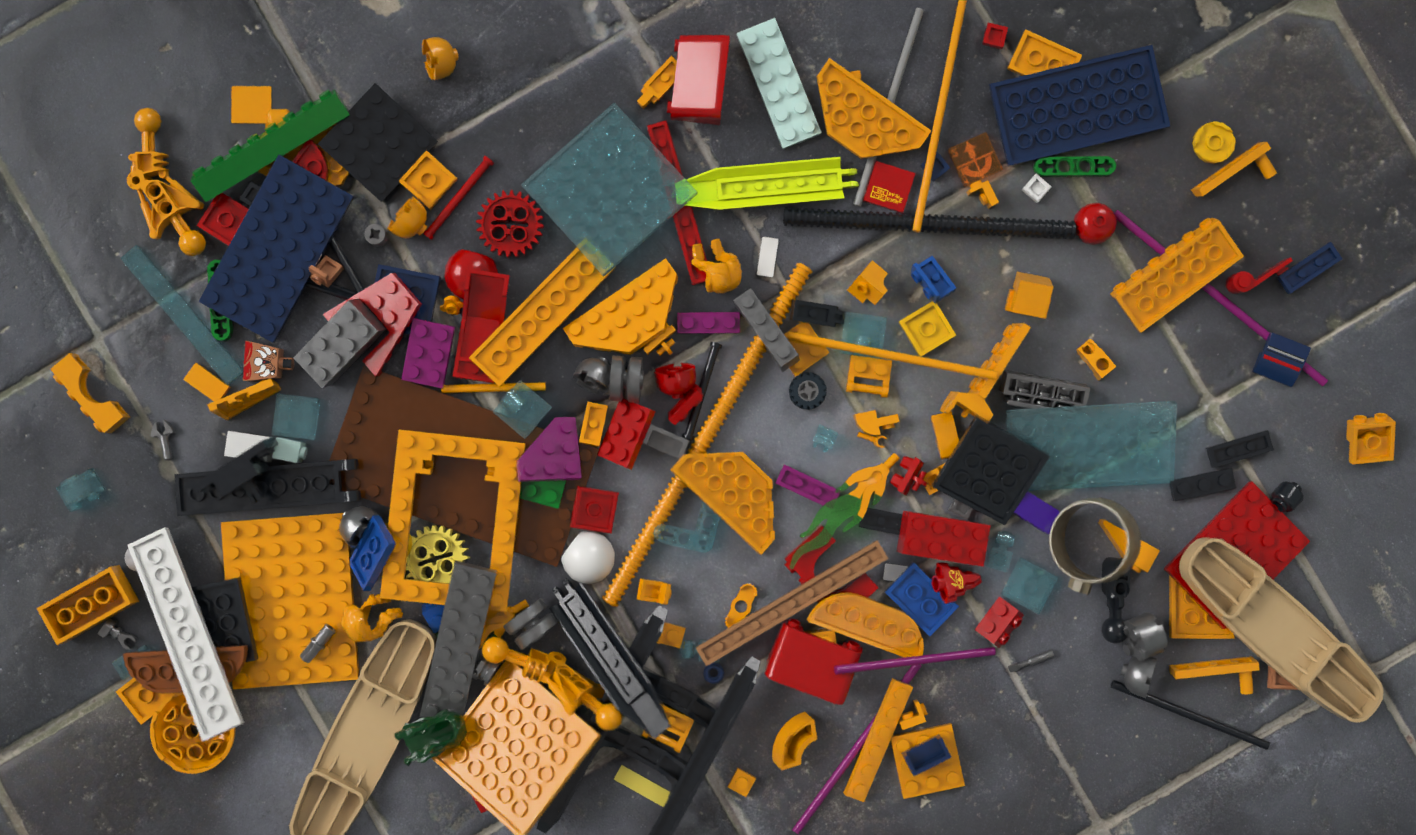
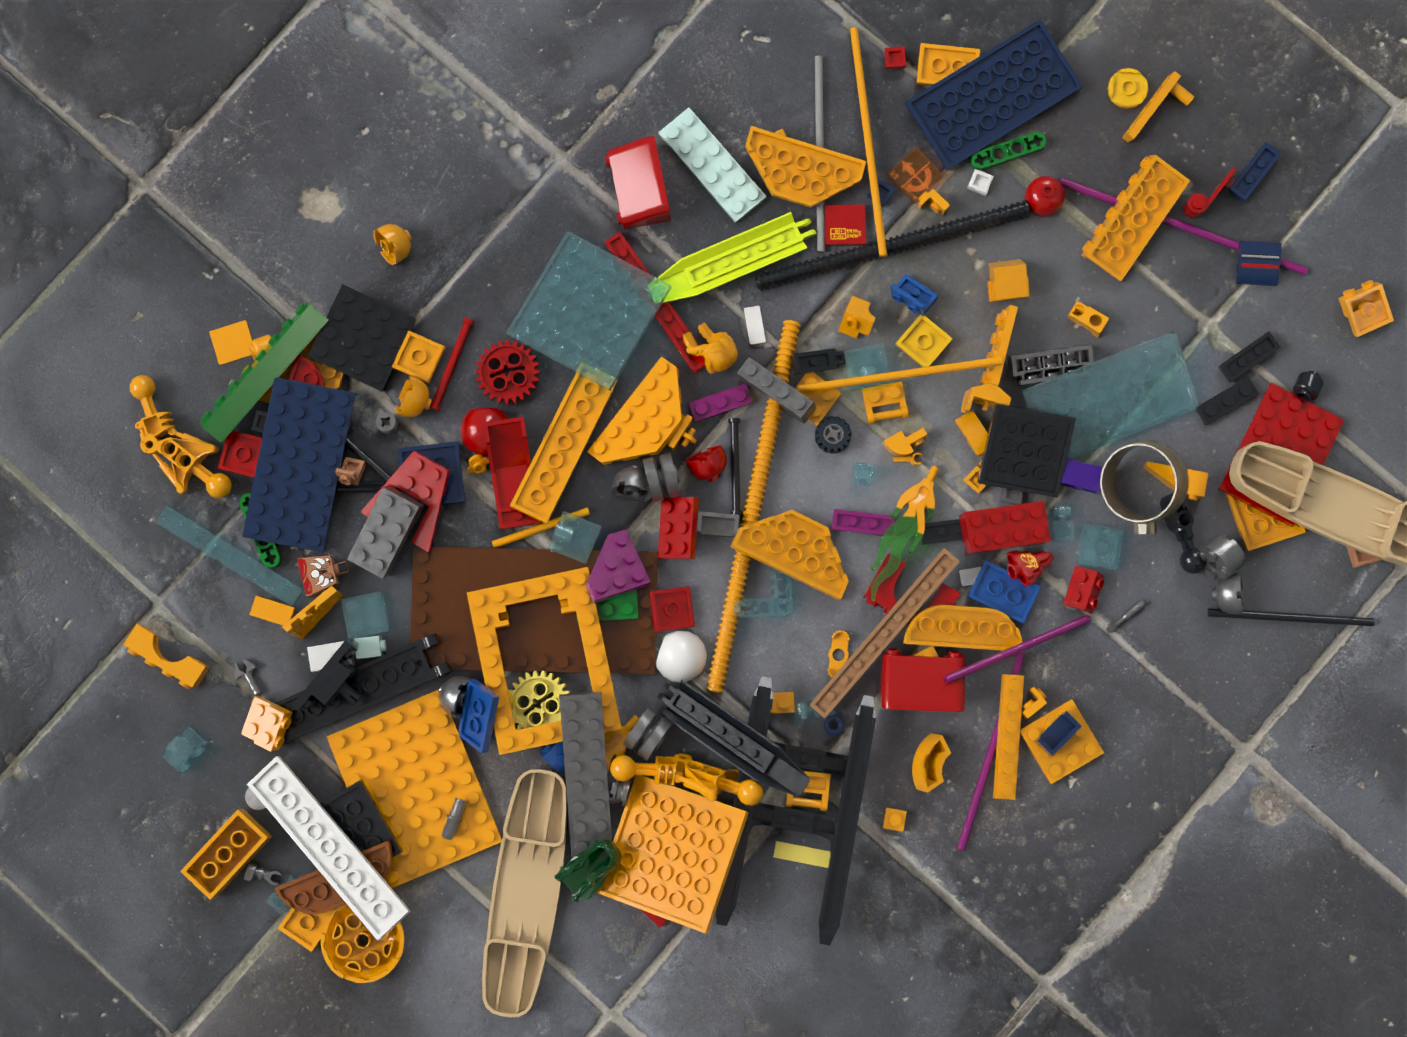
camera: 10 degrees left, 5 degrees down
light orange hair [341,594,403,642] -> none
magenta plate [401,318,455,388] -> none
light orange plate [579,401,608,447] -> none
light orange bracket [636,578,672,605] -> none
light orange hinge [637,56,677,109] -> none
red plate [668,384,703,425] -> none
red hips [890,456,928,496] -> none
light orange piece [1169,656,1259,695] -> none
none -> plate [241,696,292,752]

